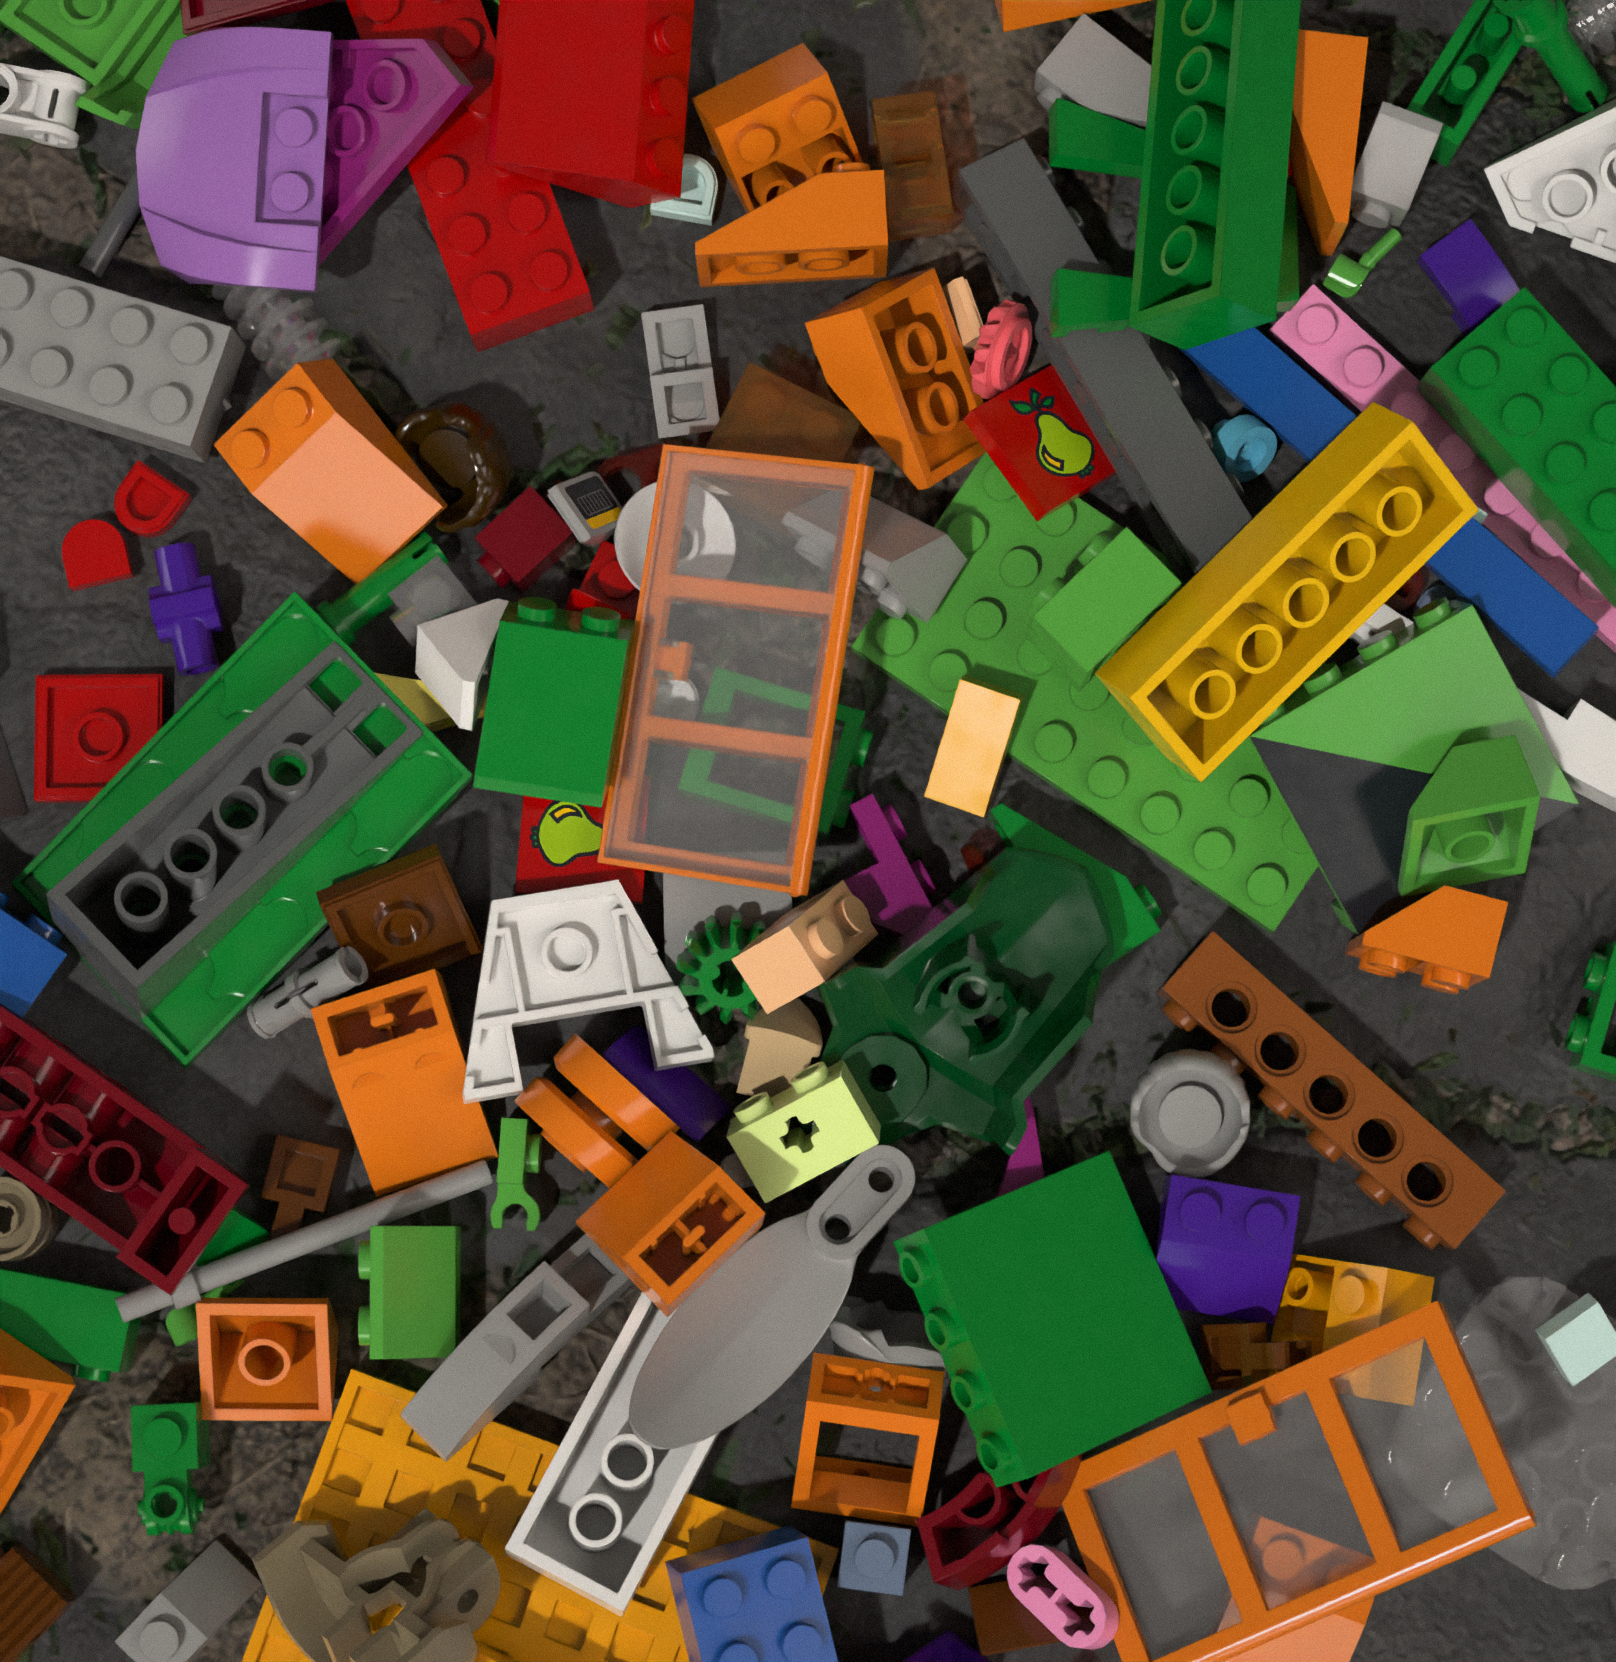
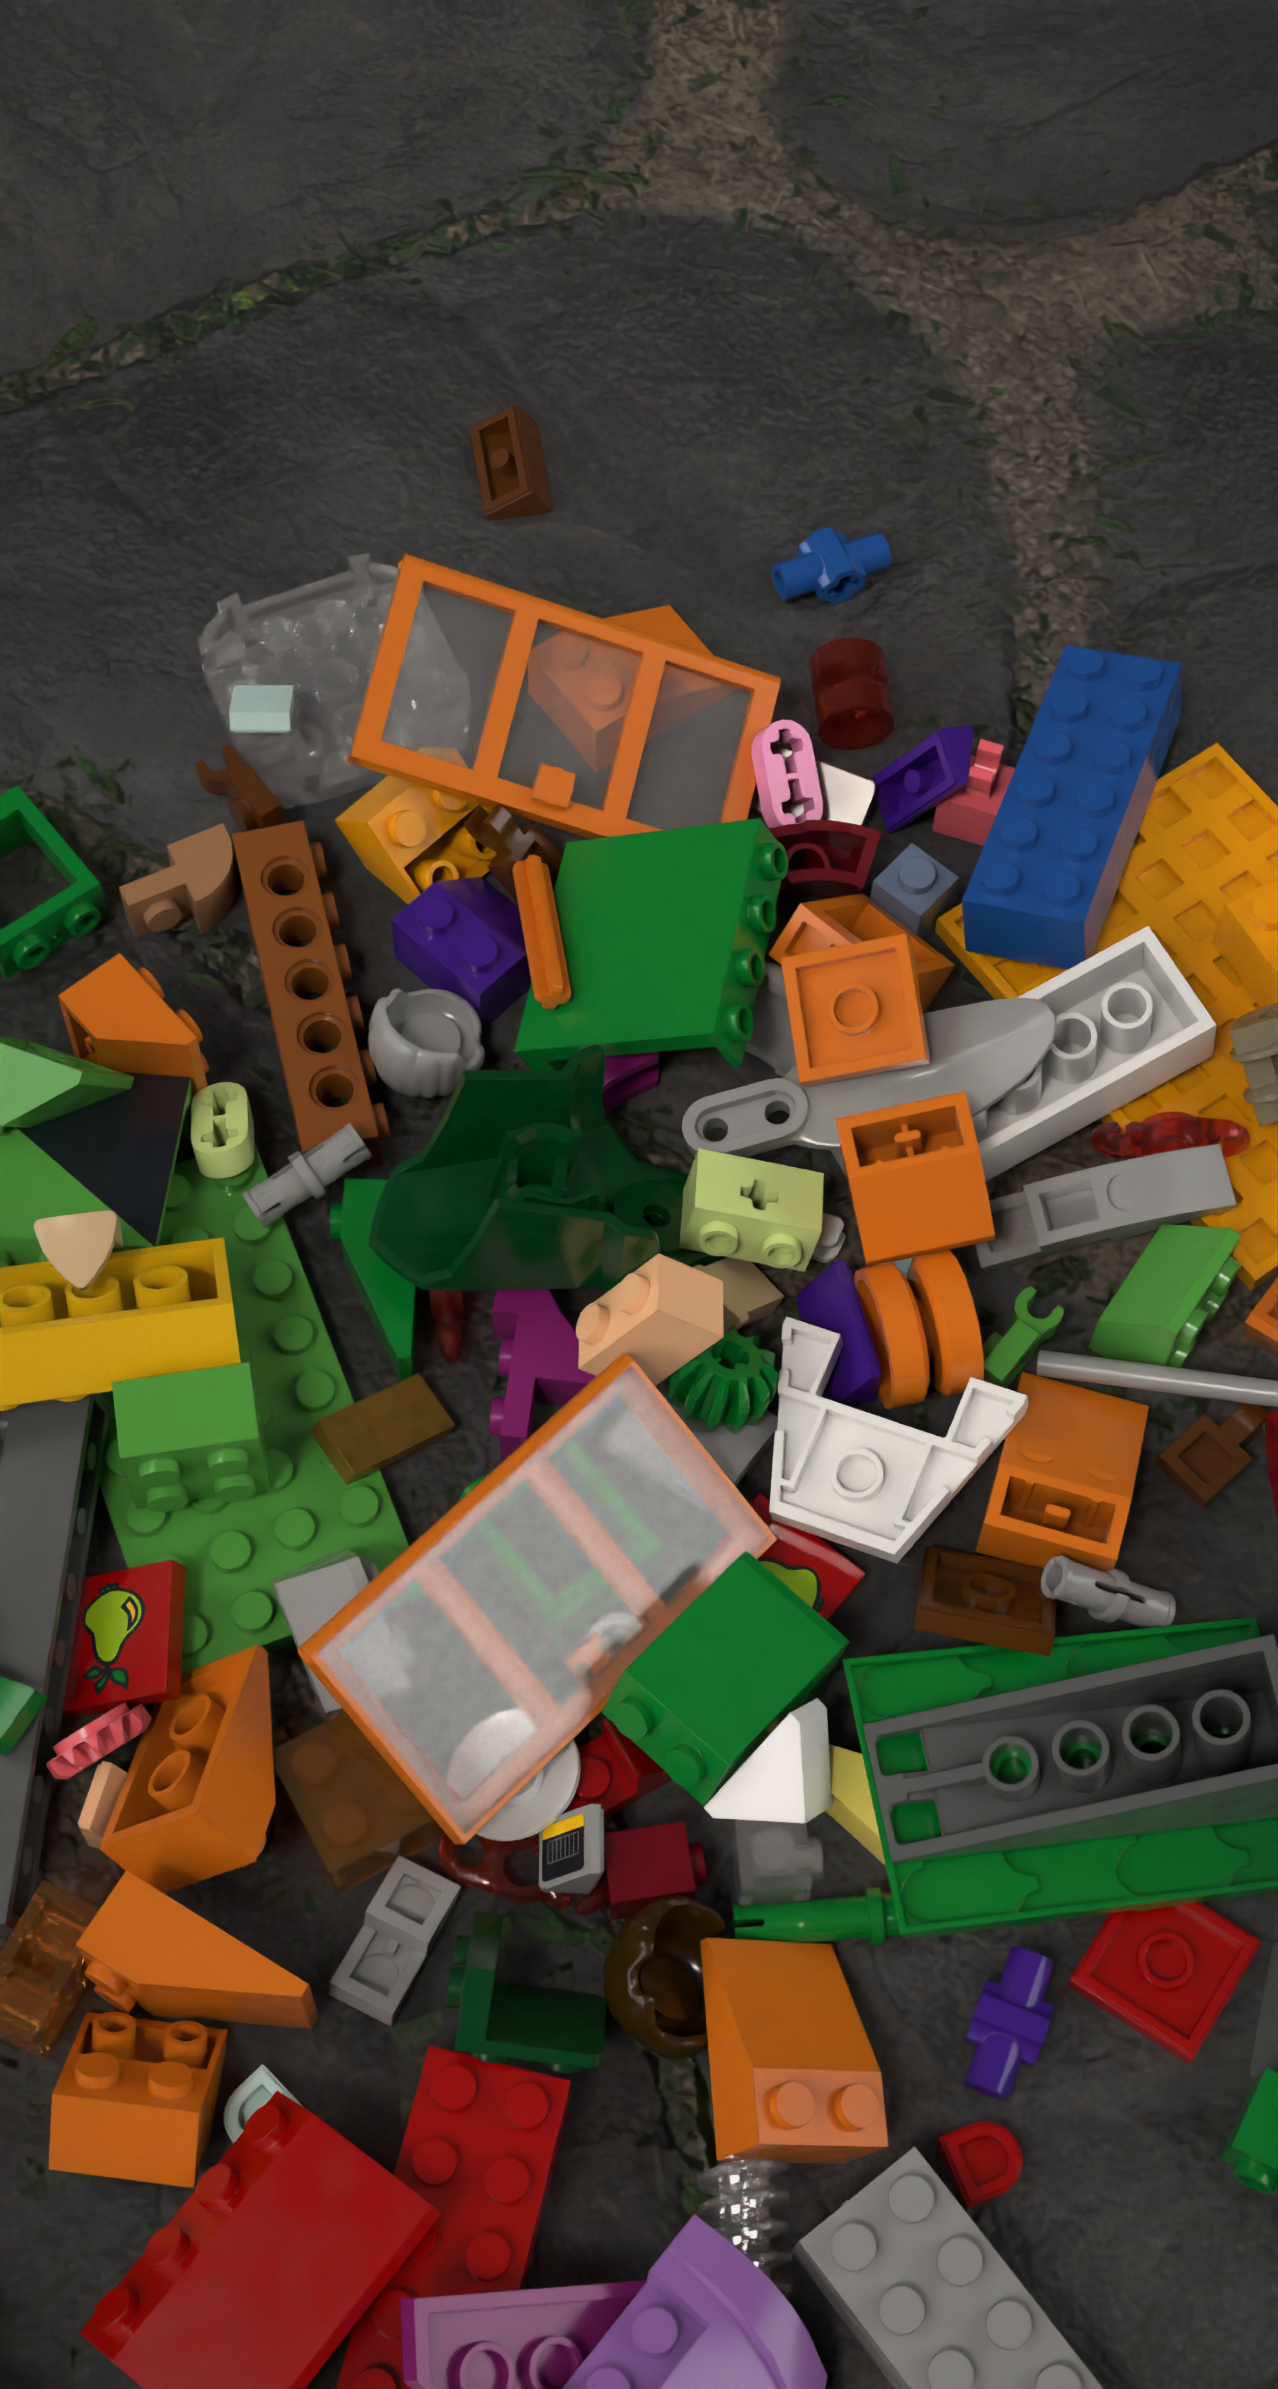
camera: 150 degrees left, 20 degrees down
red tile [62,519,135,592] -> none
none -> tan tile [34,1210,124,1290]
none -> medium nougat brick [119,823,238,938]
none -> yellowish green beam [191,1082,255,1179]
none -> reddish brown plate [196,744,285,832]
none -> light grey pin [242,1122,373,1228]
none -> dark green bracket [446,1911,607,2073]
none -> orange axle [512,855,571,1010]
none -> orange plate [781,933,931,1087]
none -> clear red piece [1090,1112,1251,1160]

